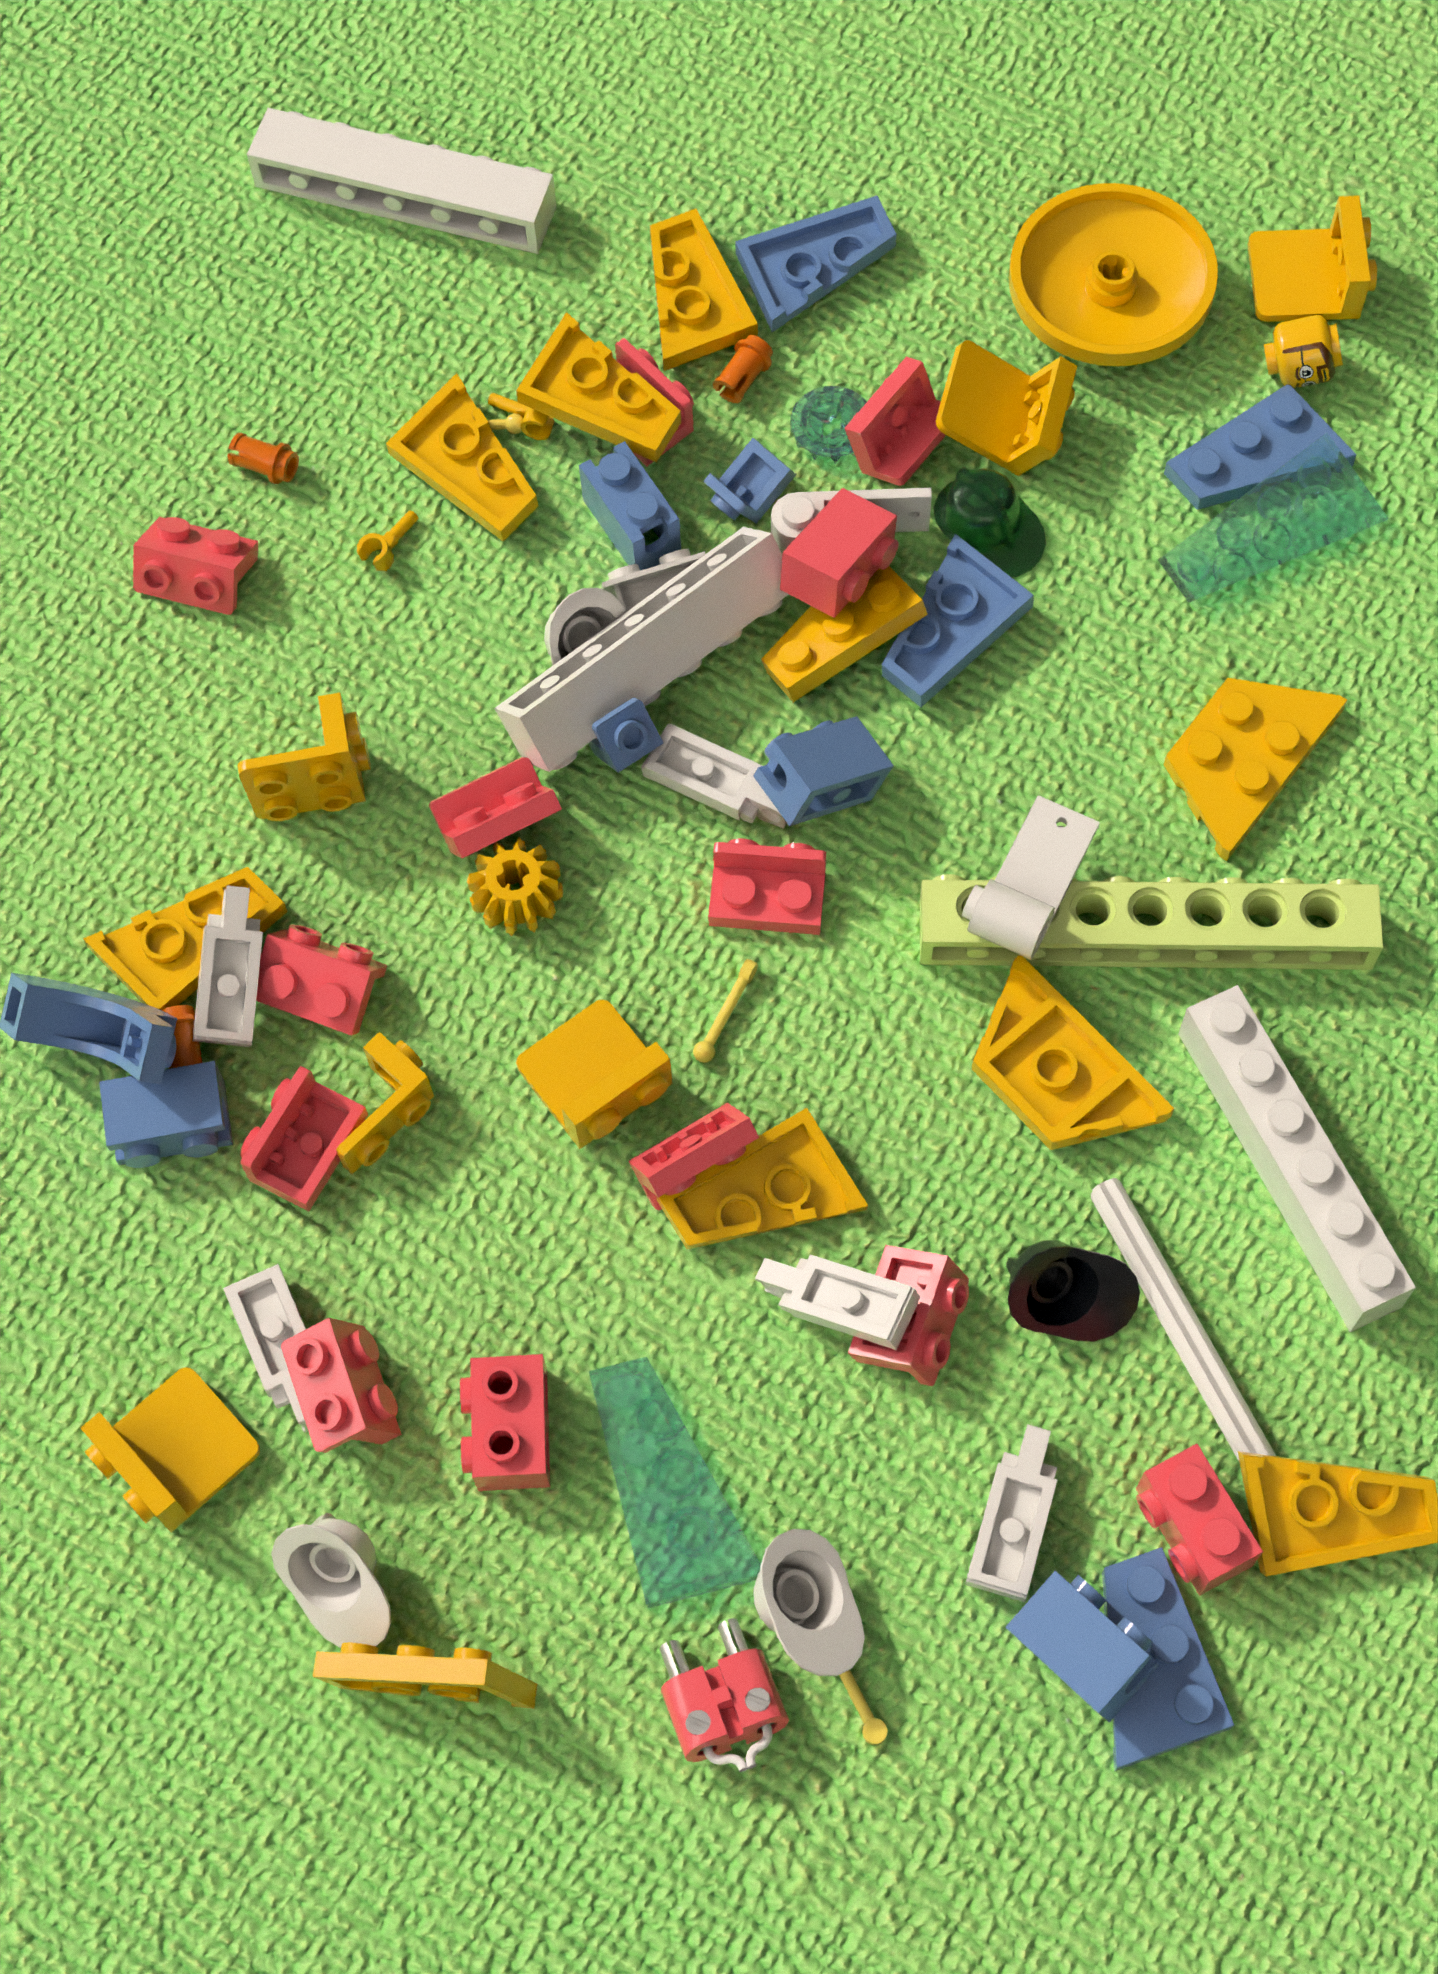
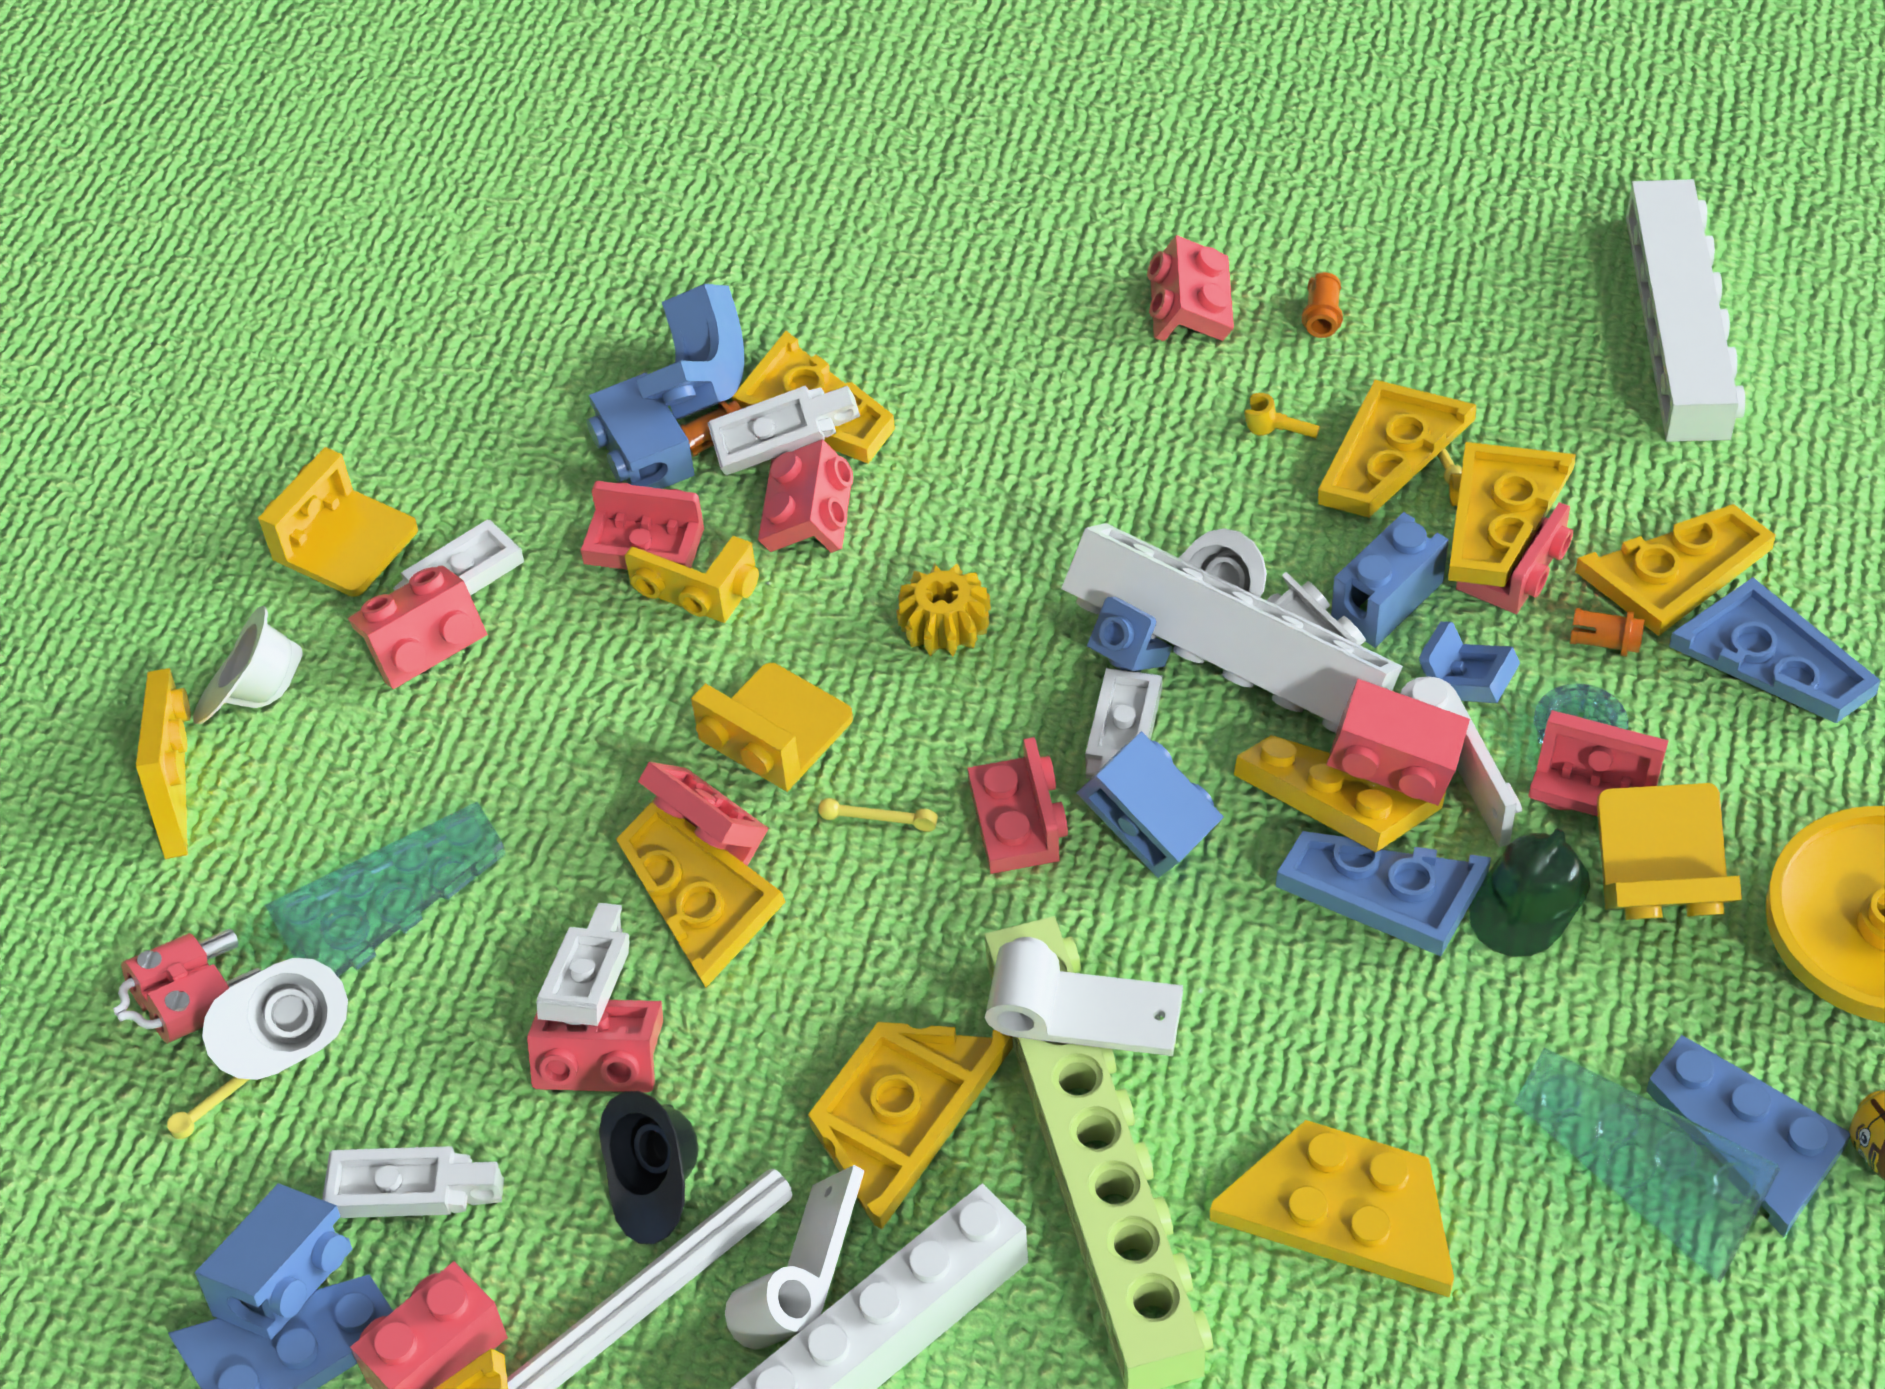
camera: 75 degrees right, 15 degrees down
yellow bracket [237,692,371,821] -> none
coral bracket [429,757,562,858] -> none
coral brick [460,1354,551,1491] -> none
none -> white door [725,1165,864,1350]

